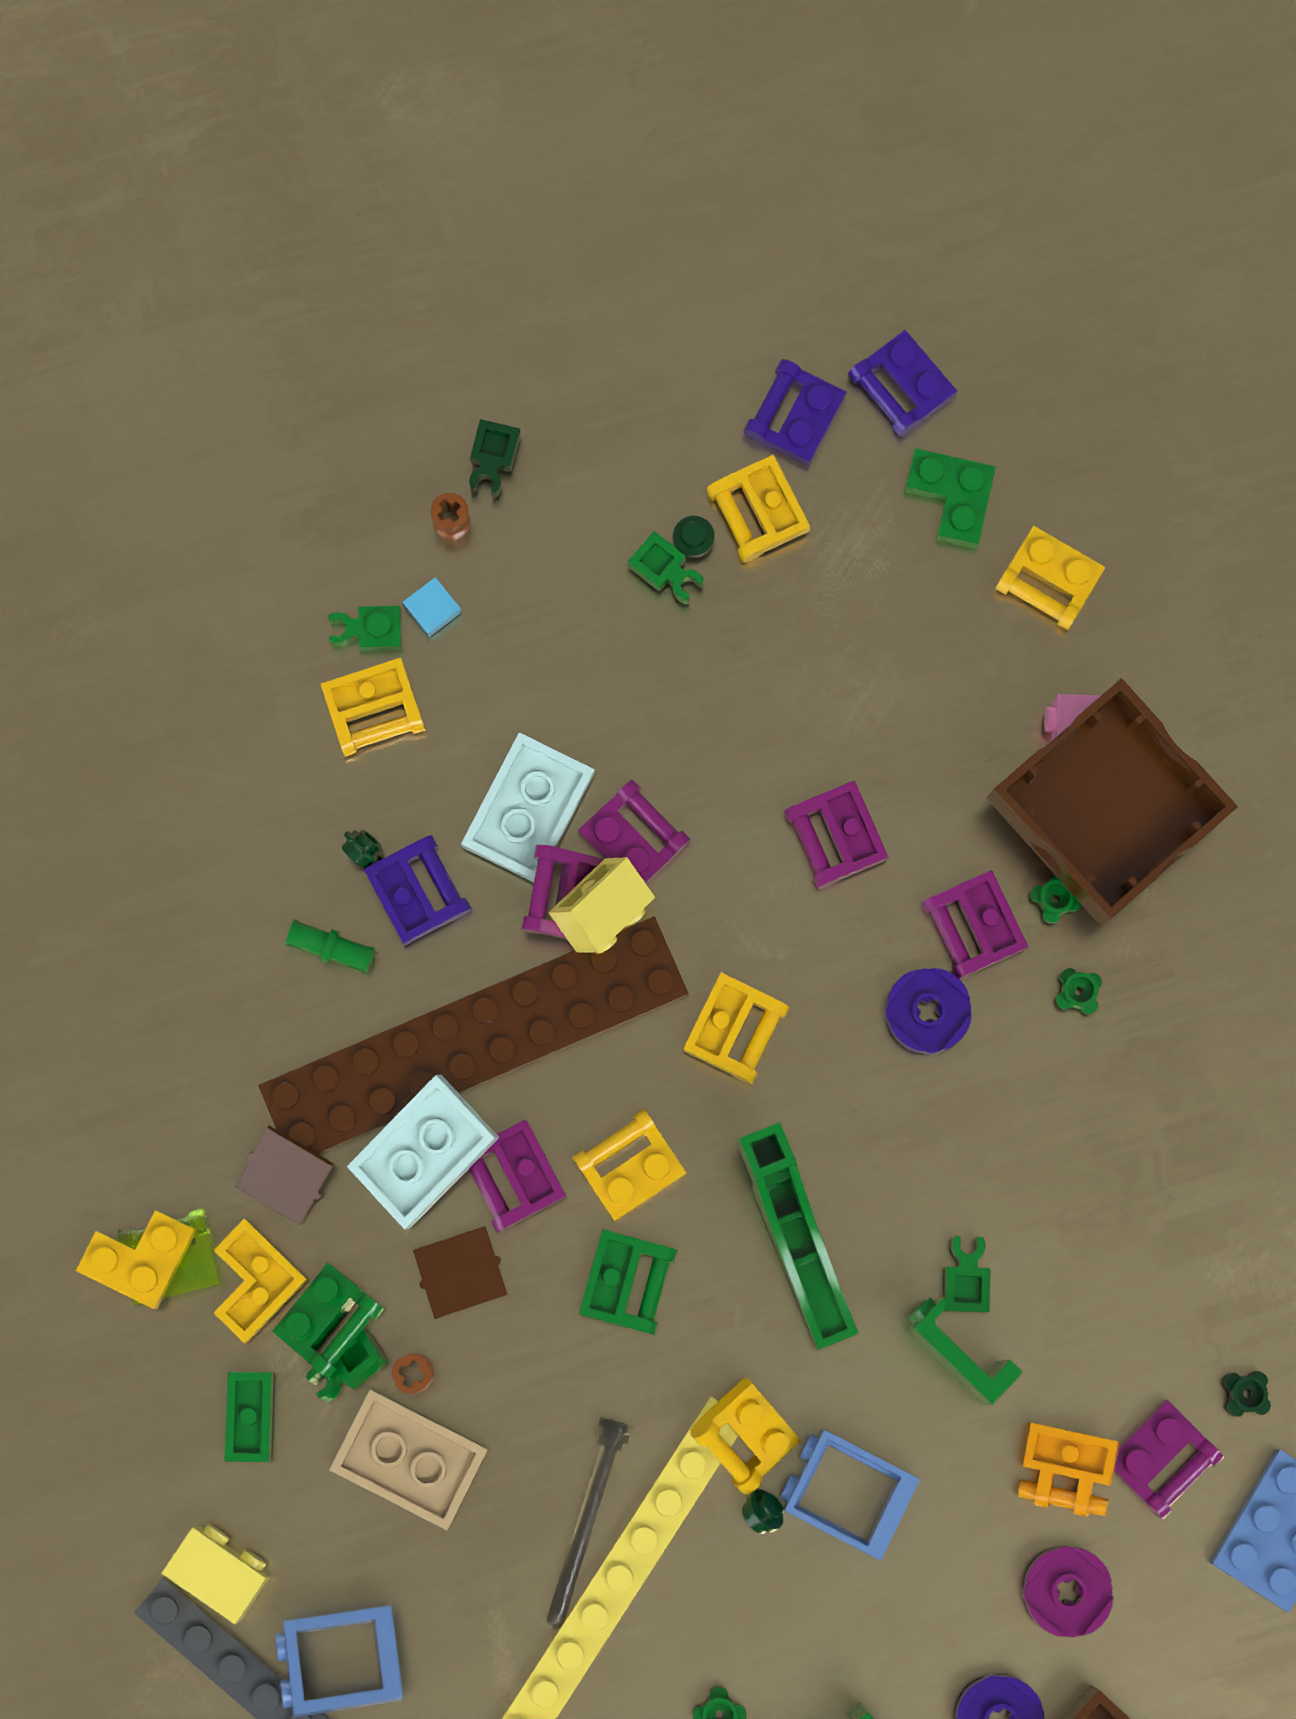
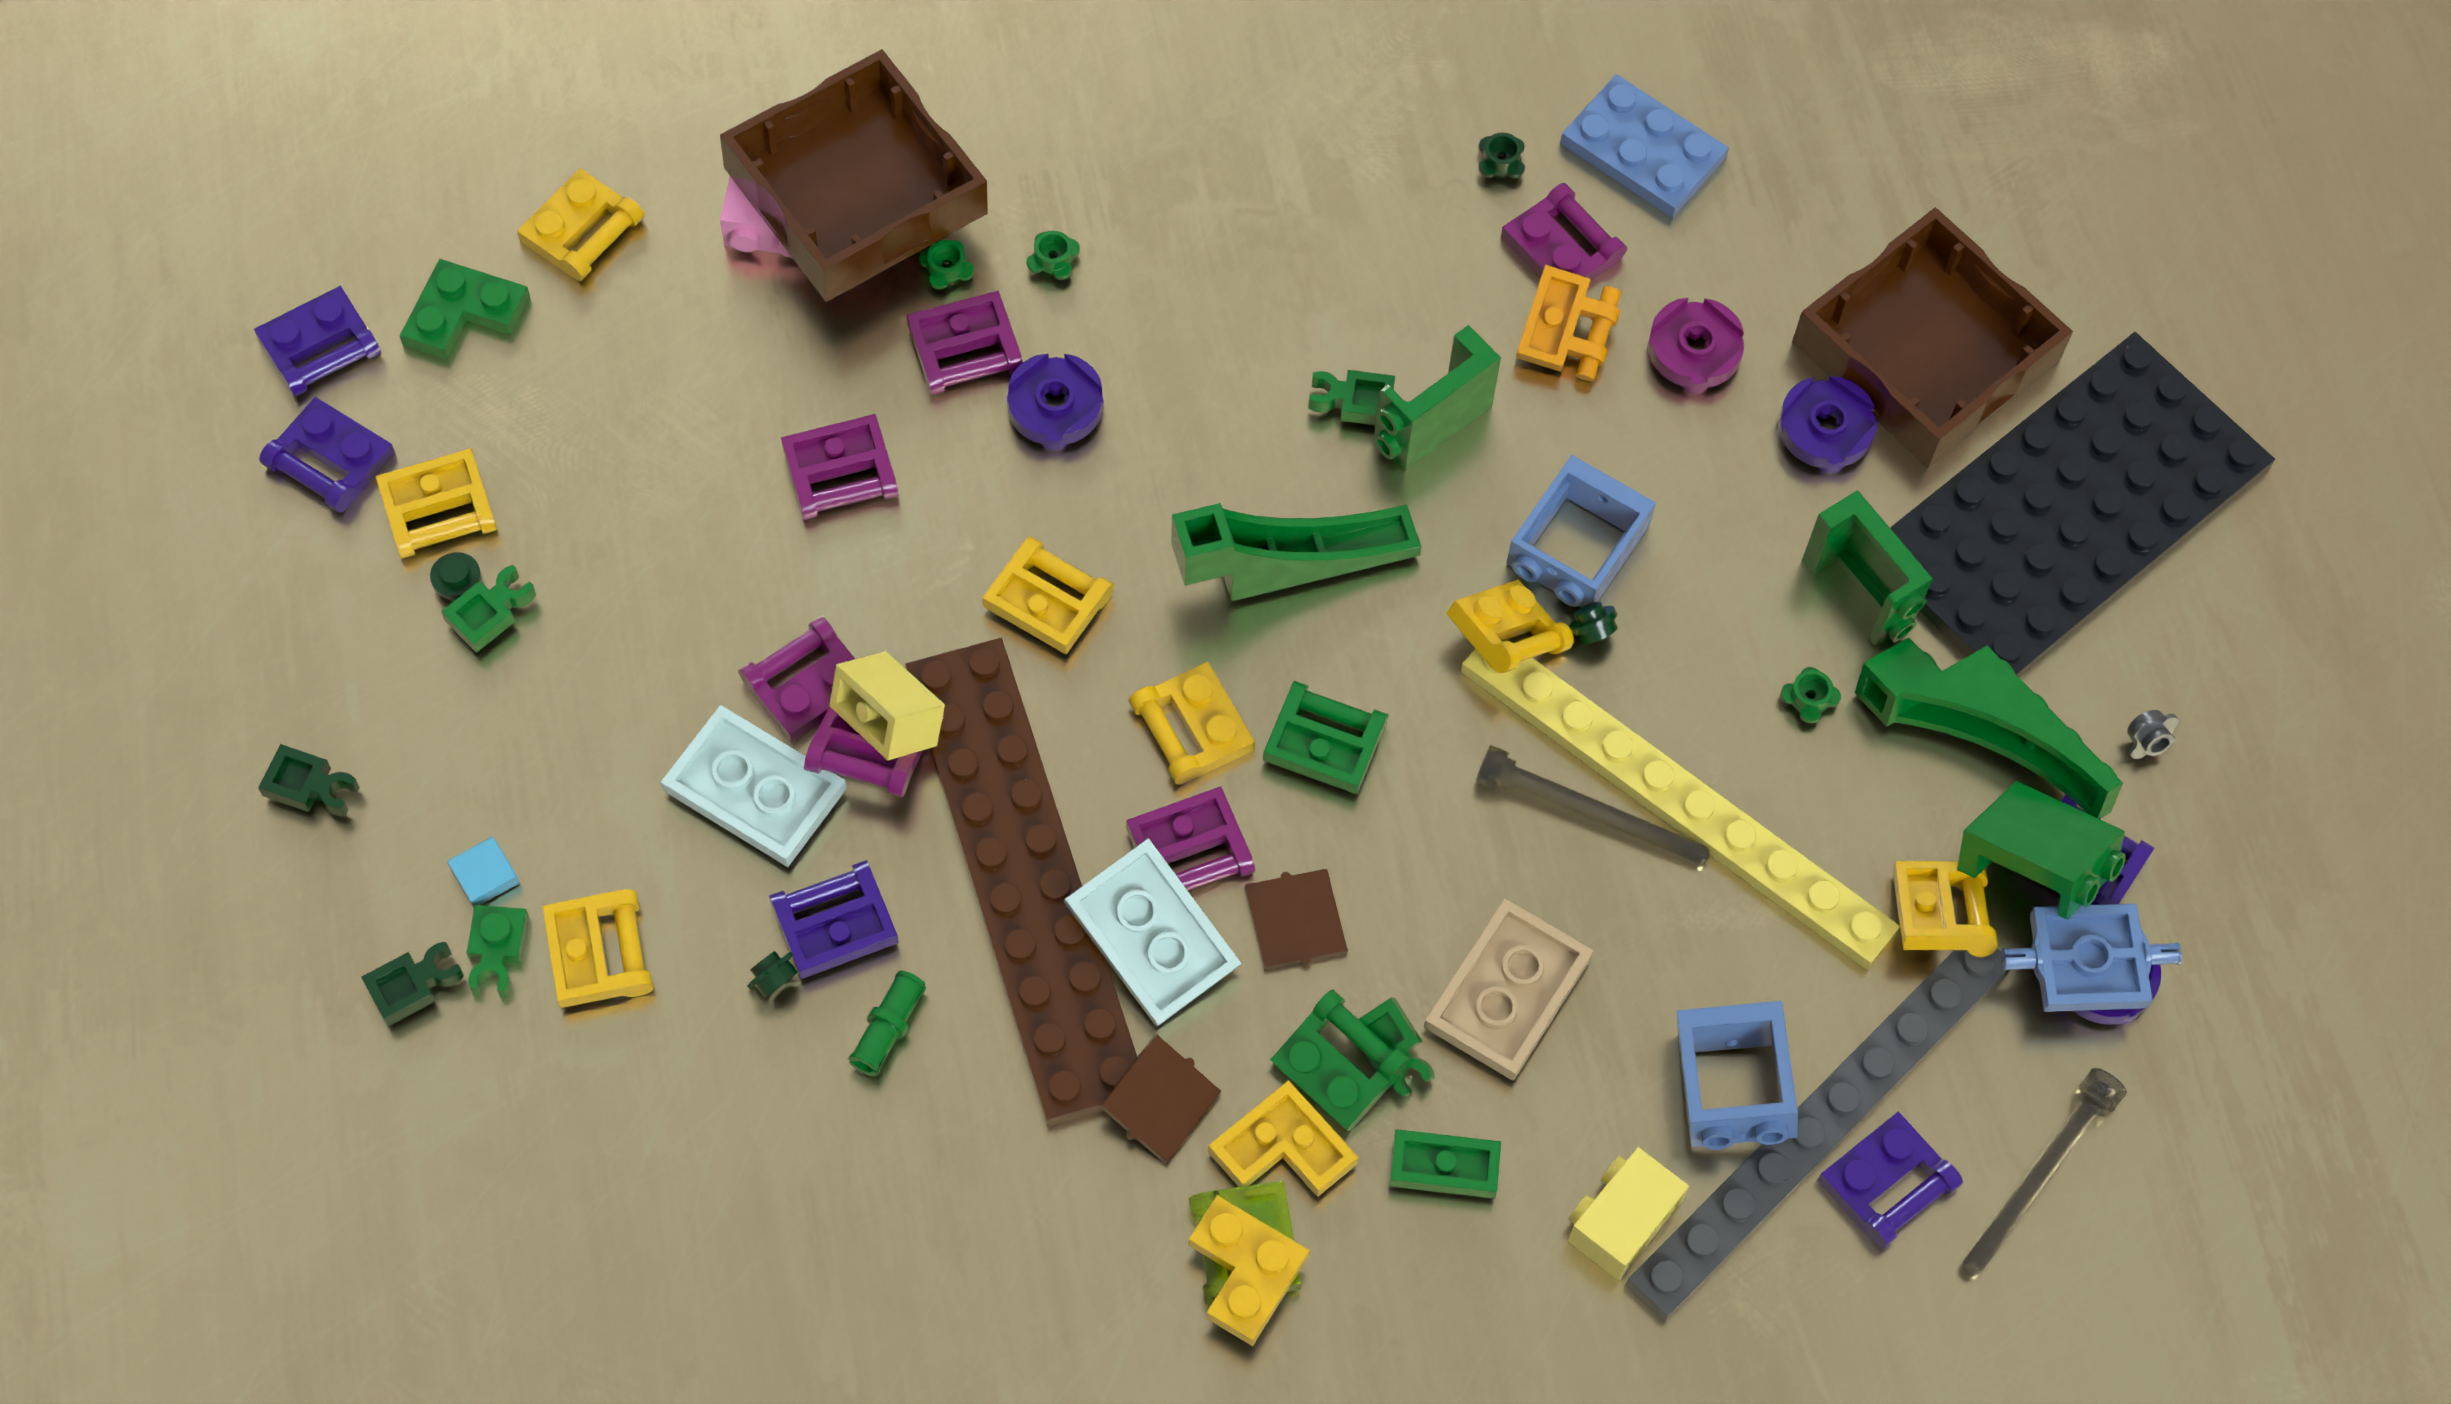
camera: 85 degrees left, 15 degrees down
dark orange bush [391,1354,434,1394] -> none
dark orange bush [431,493,470,541] -> none
none -> dark green plate [361,942,464,1026]

